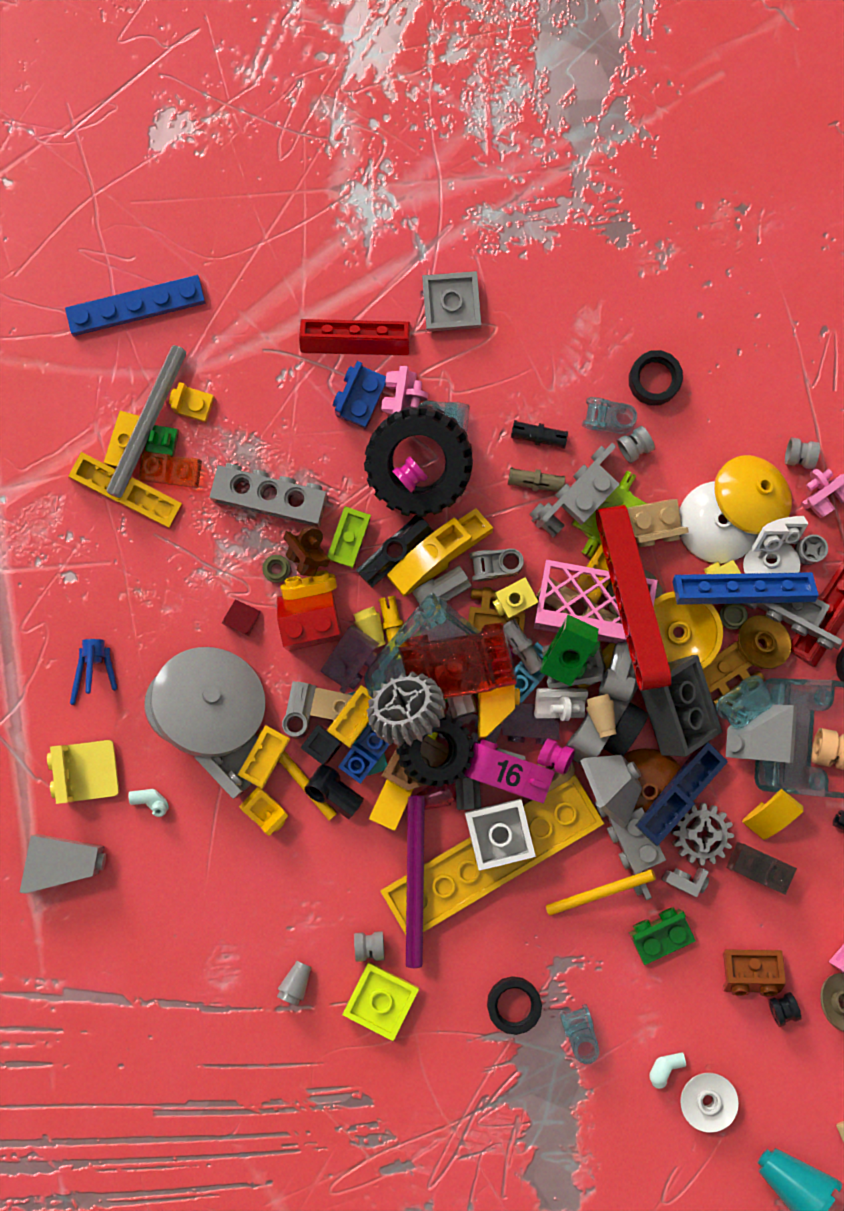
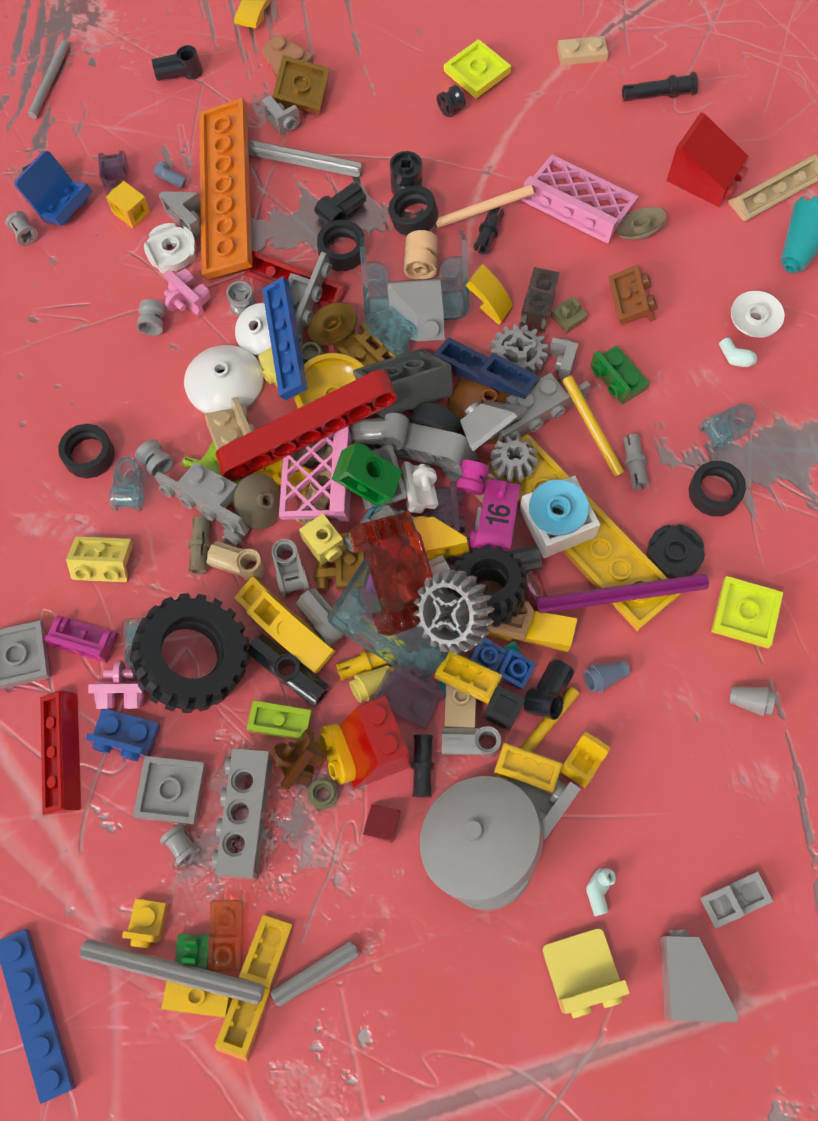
camera: 95 degrees left, 15 degrees down
blue plant [70,639,117,705] -> none
light grey wheel [354,931,385,962] -> none
dark pink wheel [393,456,428,492] -> none
black pin [511,420,568,449] -> none
tan cone [586,694,617,738] -> none
yellow dish [714,455,792,535] -> none
white slope [752,516,808,552] -> none
black wheel [768,992,802,1027] -> none
none -> dark pink hinge [44,615,119,663]
none -> light yellow bracket [66,536,133,582]
none -> light grey plate [133,756,206,826]
none -> light grey bush [160,824,201,867]
none -> tan piece [206,541,266,582]
none -> dark tan dish [234,473,281,529]
none -> light grey axle [271,941,360,1006]
none -> black pin [411,734,435,798]
none -> light grey gear [490,435,538,483]
none -> medium azure dish [529,480,589,536]
none -> olive tile [550,297,588,334]
none -> sand blue cone [584,660,630,693]
none -> light grey pin [622,434,650,491]
none -> black tile [647,524,705,579]
none -> light grey slope [700,871,773,929]

